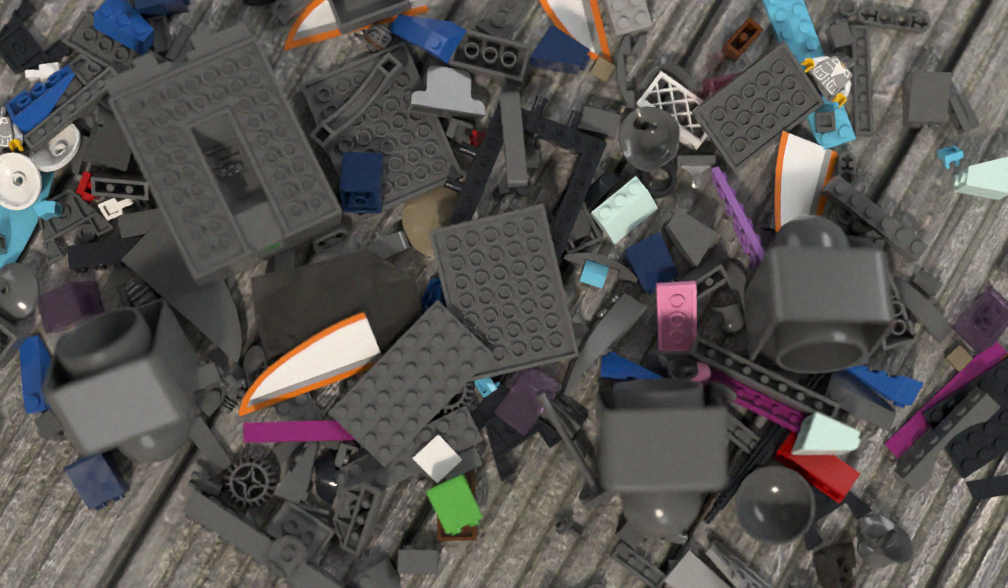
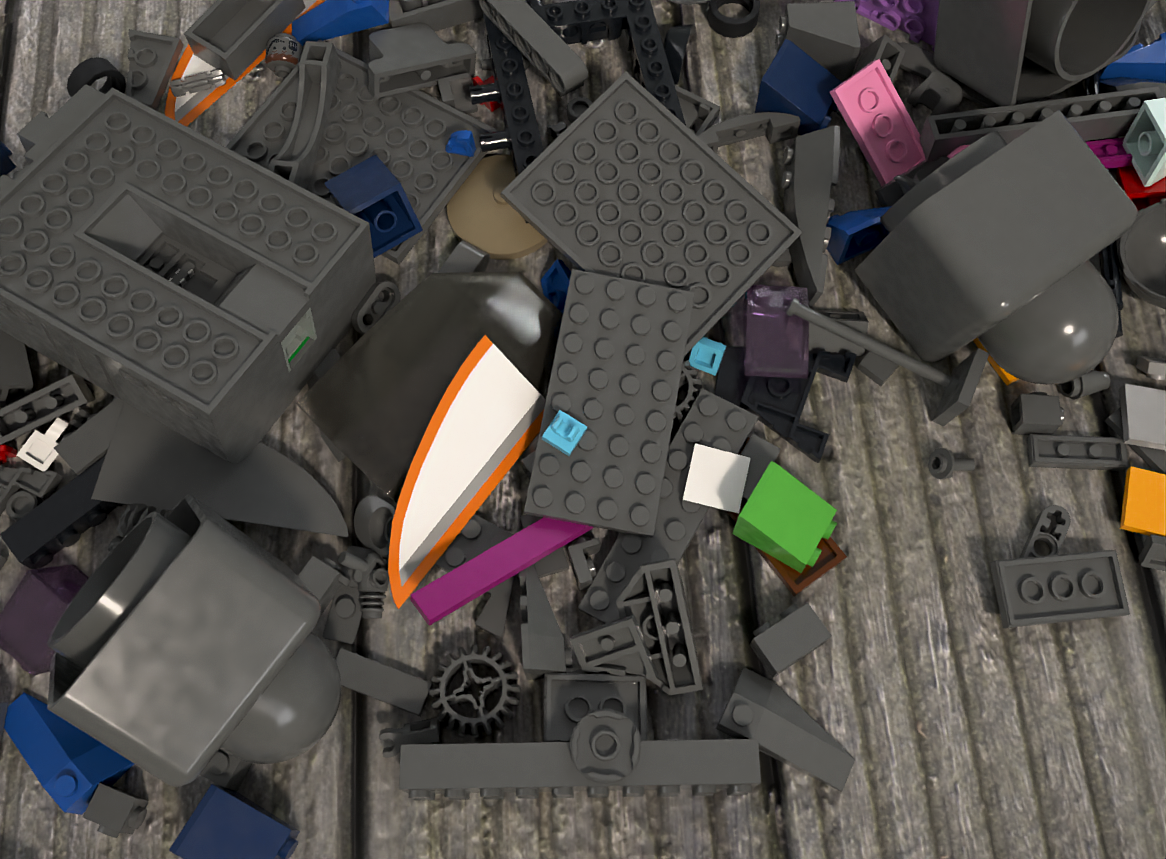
camera: 30 degrees left, 15 degrees down
black piece [315,449,335,504] -> none
medium azure piece [580,260,609,288] -> none
light aqua slope [591,176,658,245] -> none
none -> dark grey axle [170,69,226,97]
none -> blue tile [446,130,476,157]
none -> medium azure tile [542,410,587,456]
none -> dark grey wing [570,614,658,680]

